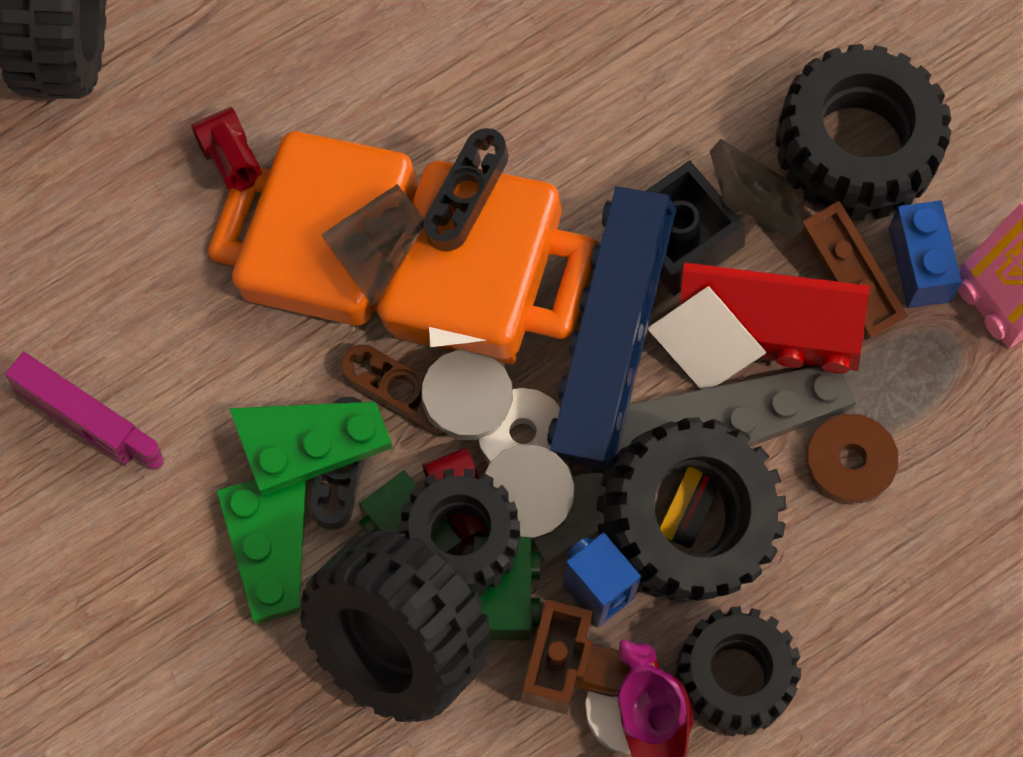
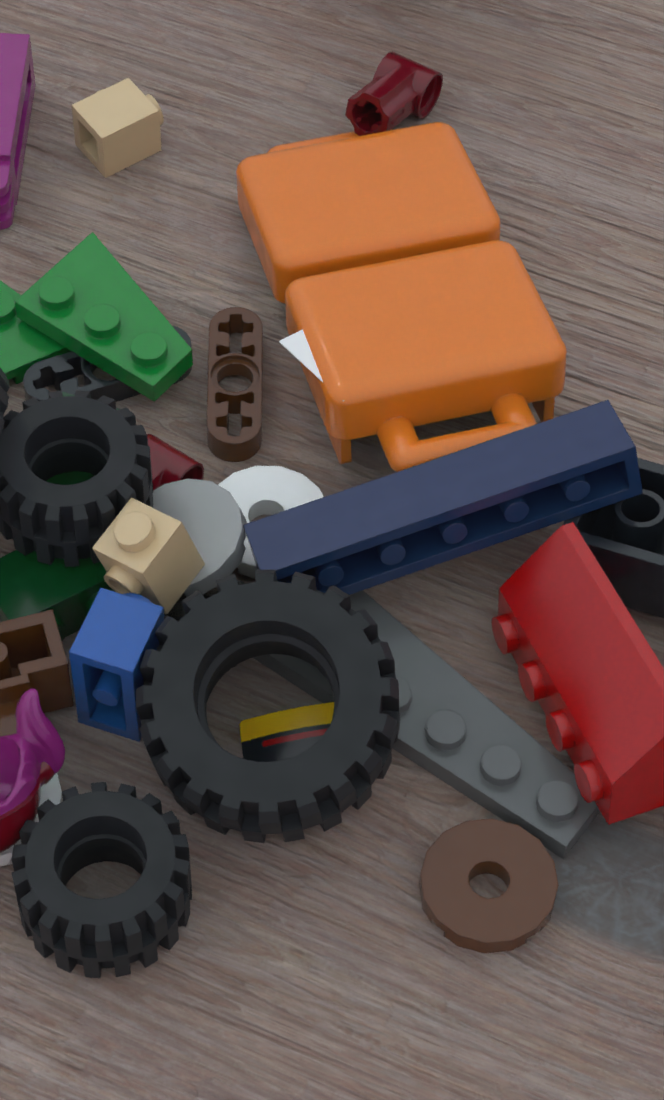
camera: 60 degrees right, 15 degrees down
clear smoke wing [321,184,424,306] -> none
light grey tile [421,350,513,440] -> none
black beam [424,128,509,251] -> none
white sticker [648,286,767,390] -> none
none -> tan brick [72,78,164,178]
none -> tan brick [92,497,205,614]

